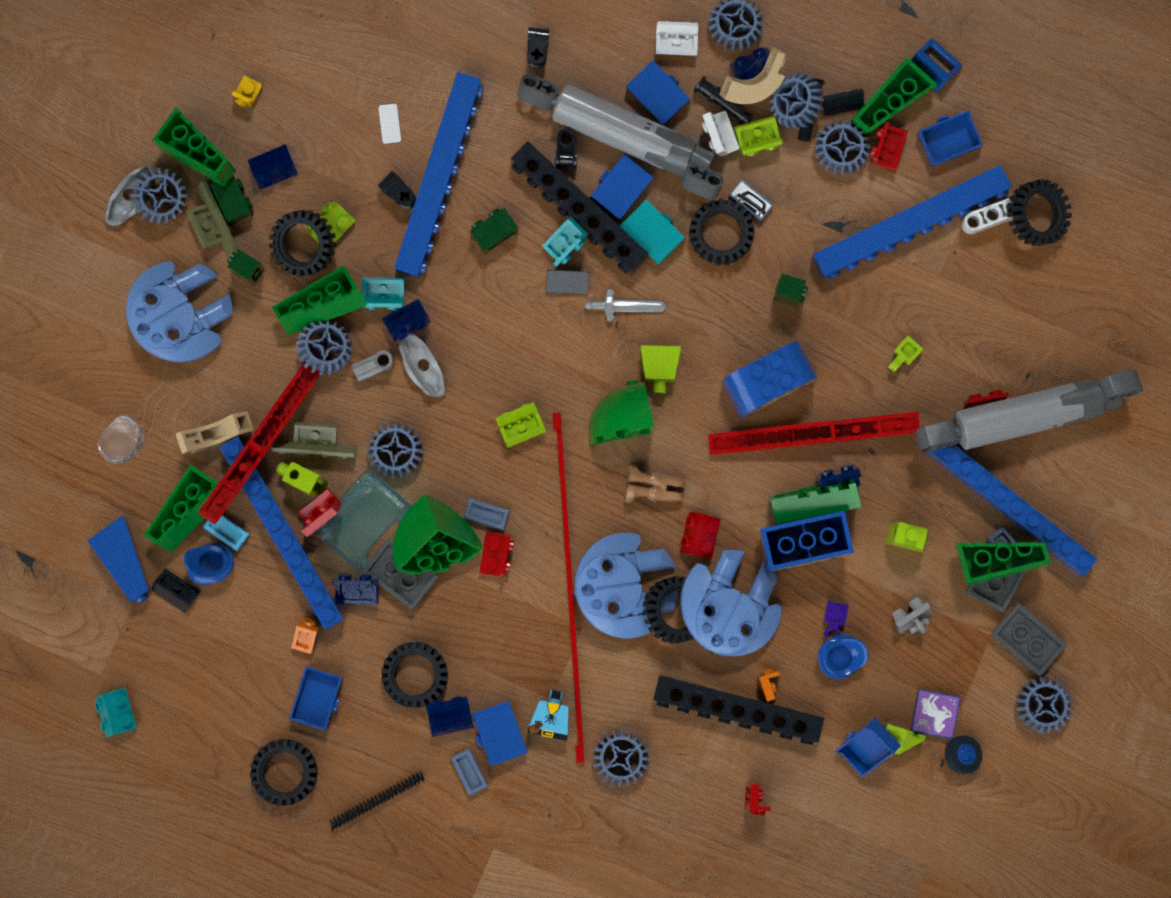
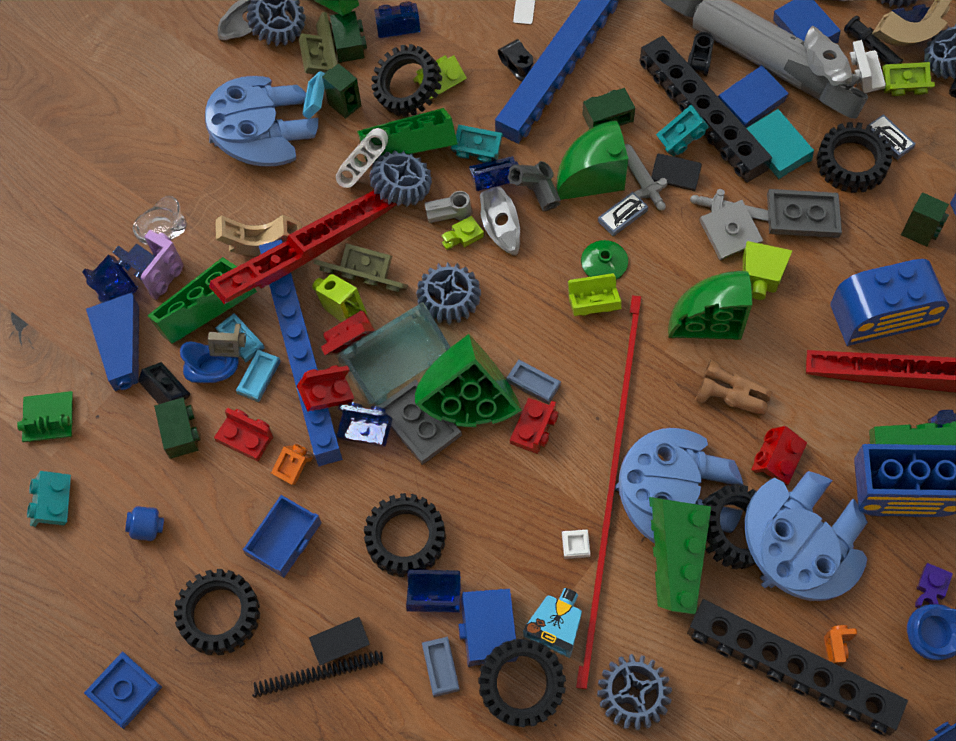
camera: 20 degrees right, 20 degrees down
none -> green hinge [17,391,73,442]
none -> clear blue bracket [82,254,138,303]
none -> blue tile [84,651,162,729]
none -> clear blue bracket [112,244,155,282]
none -> blue head [125,506,164,541]
none -> lavender bracket [141,230,184,300]
none -> dark green brick [154,398,201,459]
none -> dark tan bracket [208,324,246,357]
none -> red bracket [214,408,273,462]
none -> medium azure tile [236,350,281,402]
none -> red bracket [297,365,355,412]
none -> medium azure tile [303,71,325,119]
none -> black hinge [309,617,370,666]
none -> white beam [336,128,388,188]
none -> lime plate [441,216,484,250]
none -> black tyre [478,639,566,727]
none -> dark grey piece [508,161,561,211]
none -> green brick [556,121,628,200]
none -> white tile [562,530,590,559]
none -> green dish [581,240,628,280]
none -> tile [598,192,648,237]
none -> light grey sword [625,144,667,211]
none -> green wedge [649,497,711,614]
none -> light grey plate [699,200,763,260]
none -> dark grey plate [767,189,842,238]
none -> light grey piece [804,26,852,86]

